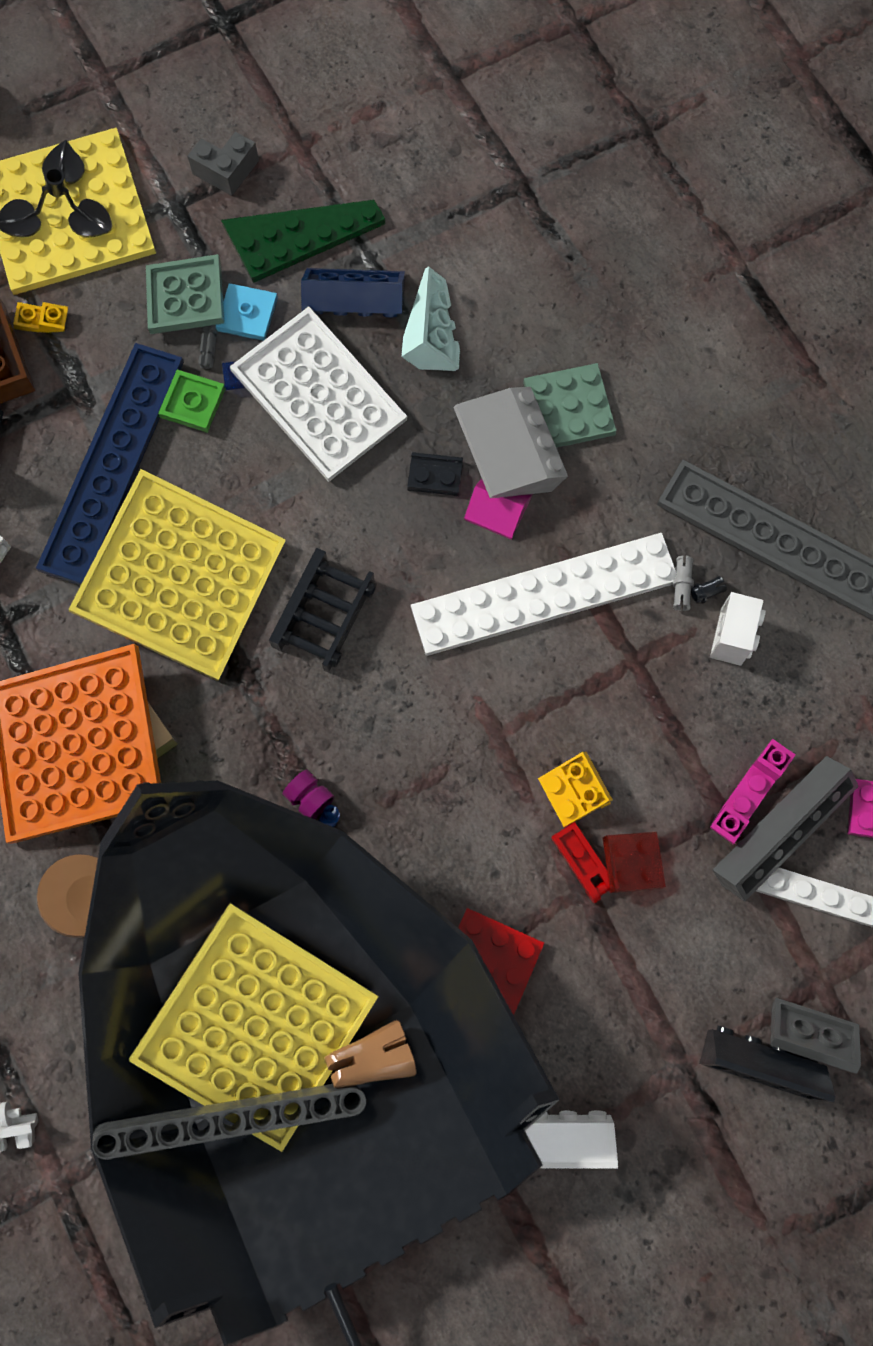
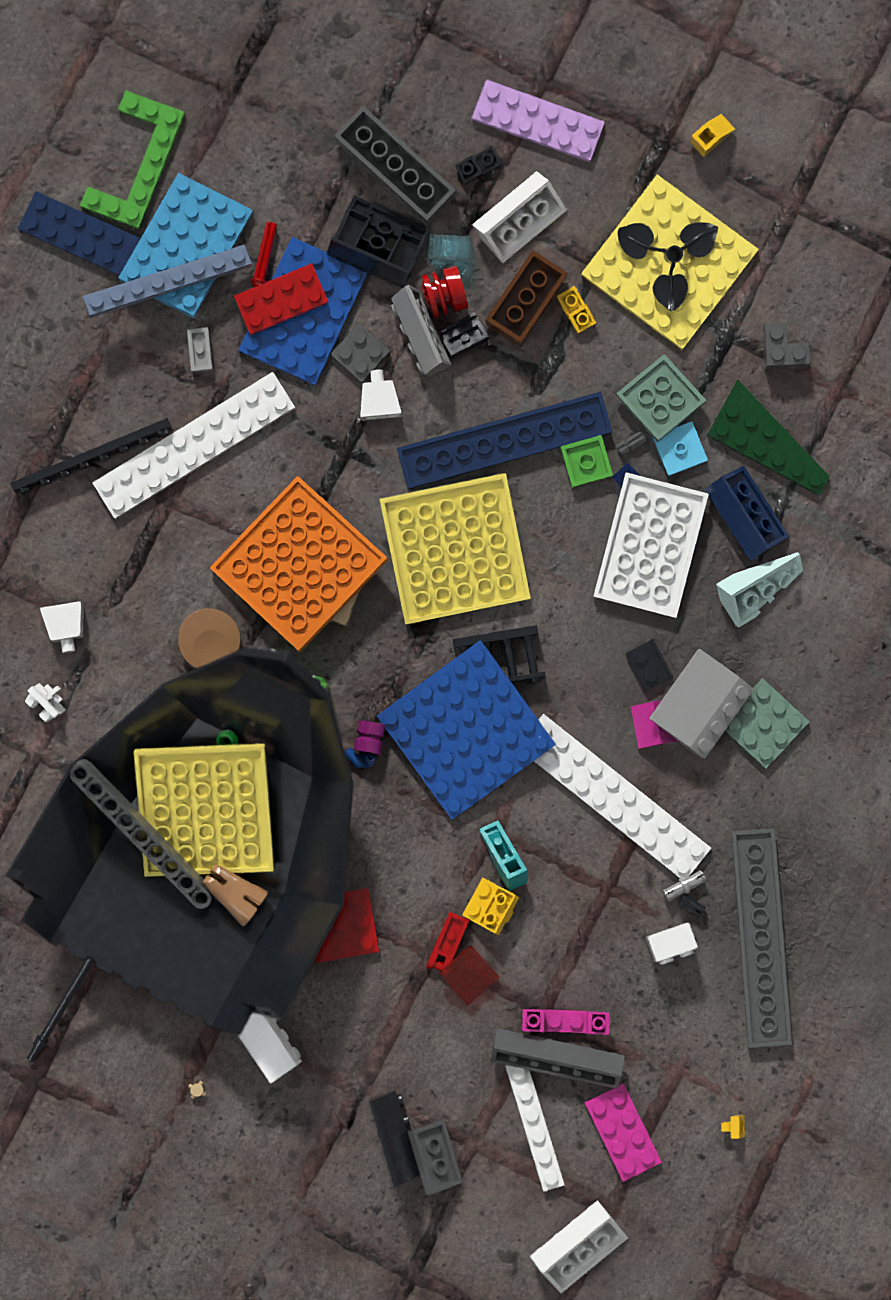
camera: 60 degrees right, 10 degrees up
none -> tan piece [188,1081,206,1099]
none -> green plate [216,730,238,746]
none -> blue plate [377,640,556,820]
none -> teal slope [479,821,528,891]

